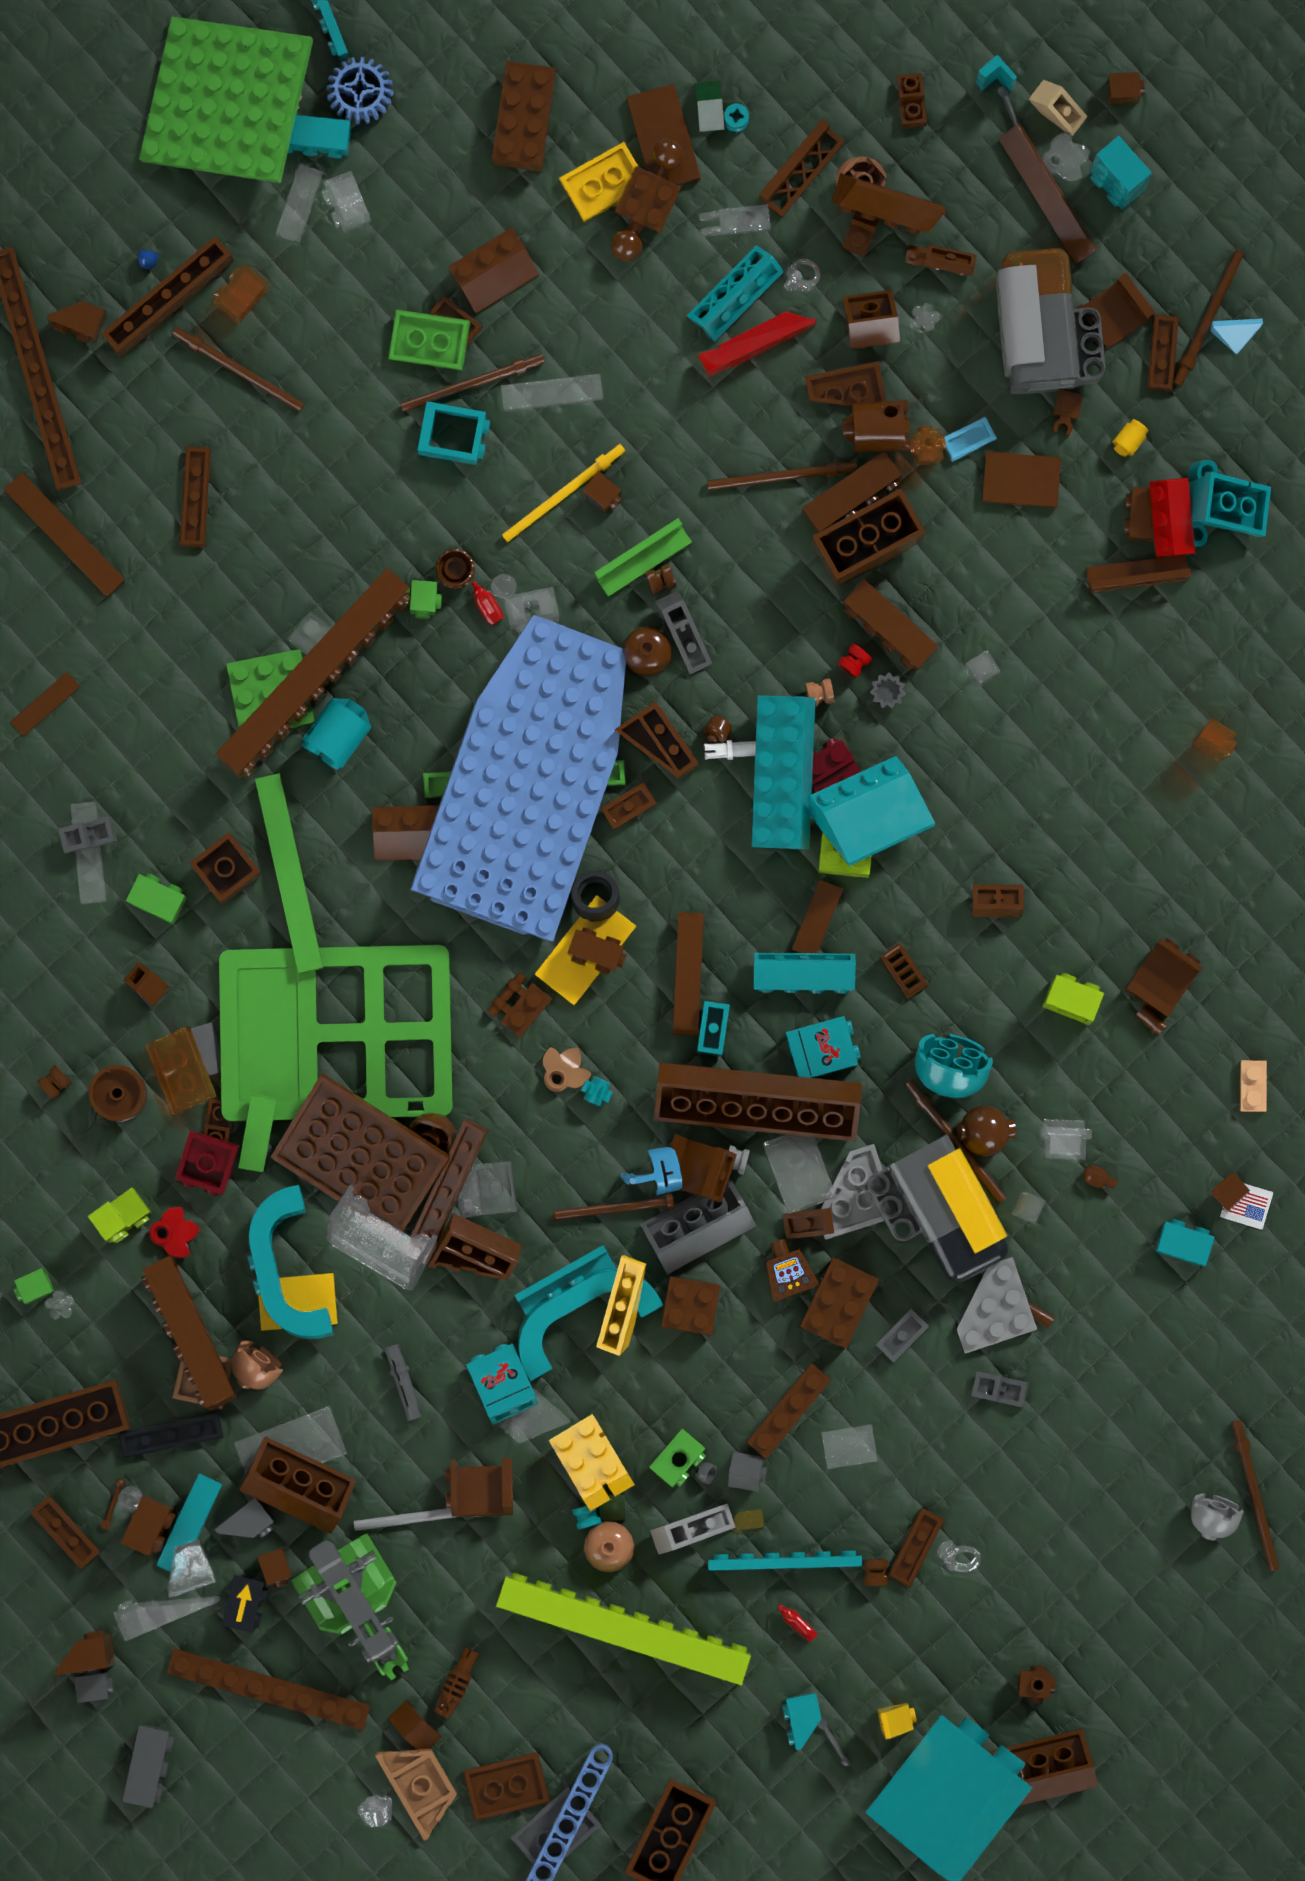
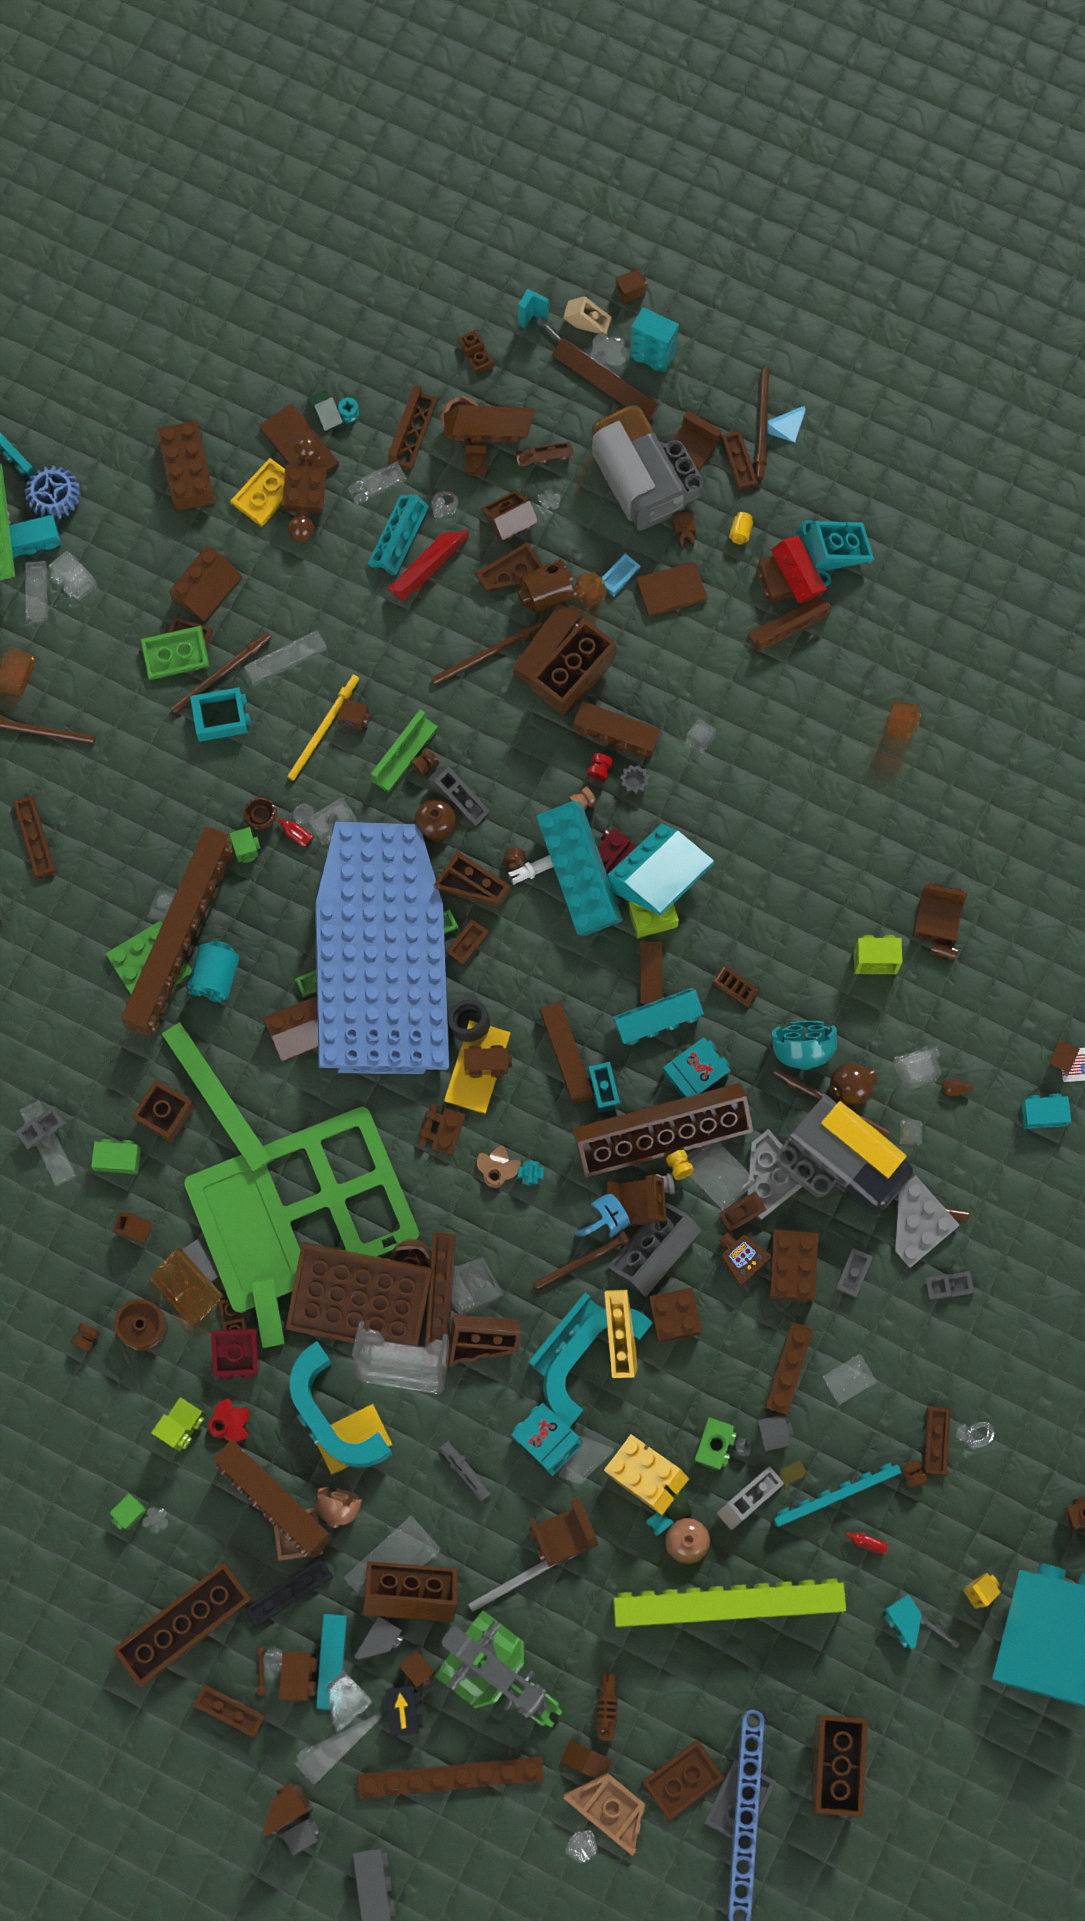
camera: 20 degrees left, 10 degrees down
reddish brown hinge [971,885,1024,917] -> none
light nougat plate [1240,1060,1267,1112] -> none
none -> yellow wheel [666,1150,694,1180]

